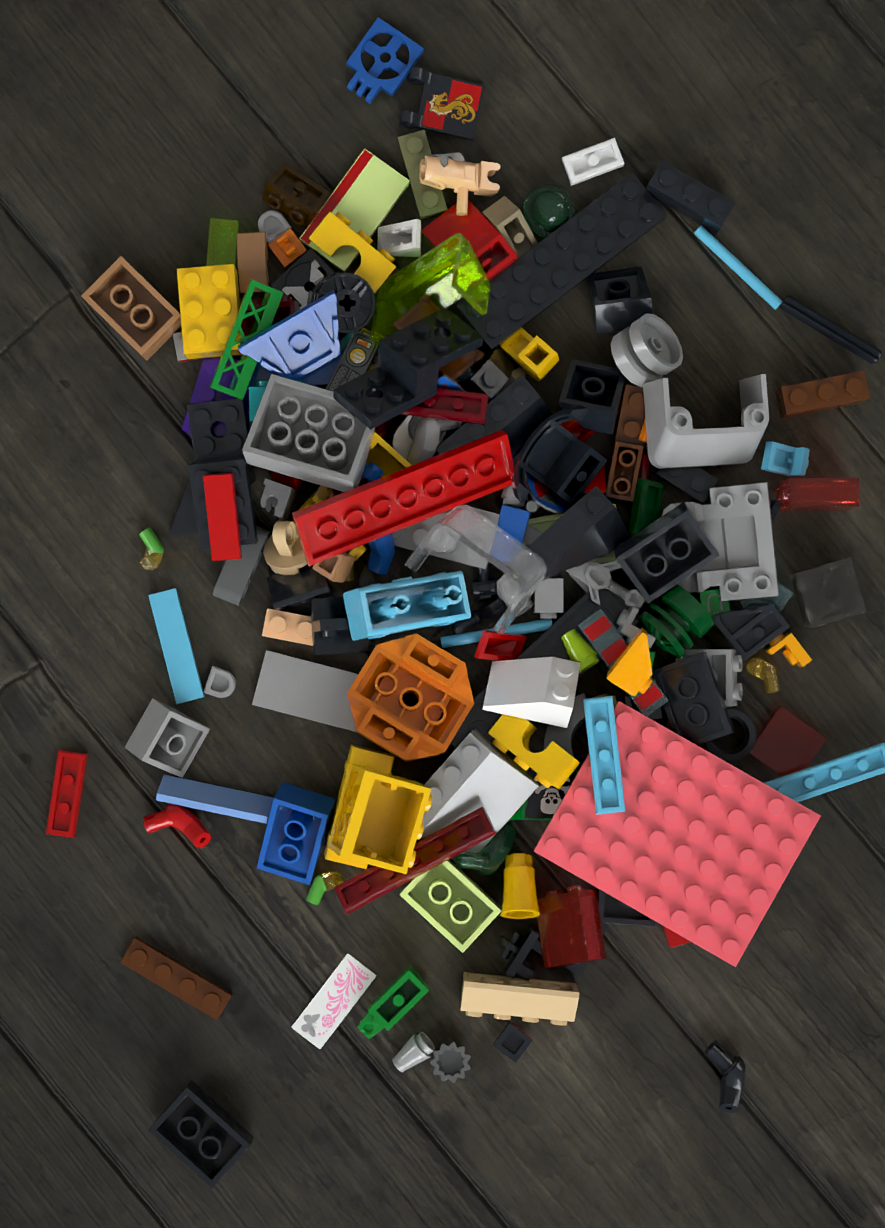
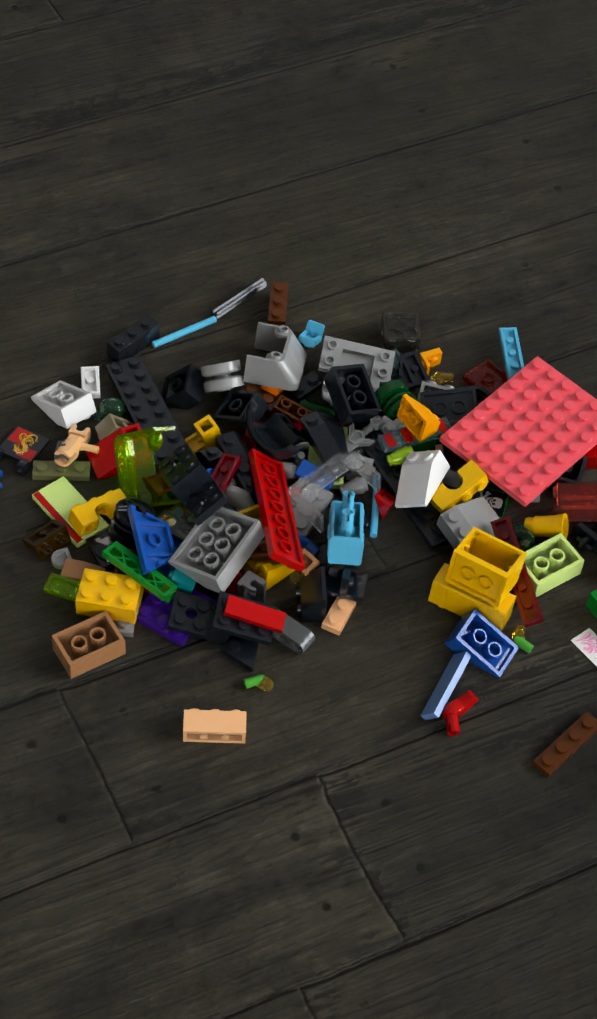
camera: 85 degrees left, 35 degrees down
red tile [46,750,88,838] -> none
light grey slope [125,698,210,778] -> none
medium azure tile [148,588,205,704] -> none
light grey tile [203,666,236,698] -> none
light grey tile [252,650,358,732] -> none
tan tile [263,520,310,575] -> none
orange tile [268,228,307,269] -> none
orange piece [347,633,474,762] -> none
white slope [377,219,421,257] -> none
medium azure tile [583,696,626,815] -> none
clear red brick [775,478,859,511] -> none
none -> white slope [31,380,97,429]
none -> light nougat brick [183,708,247,744]

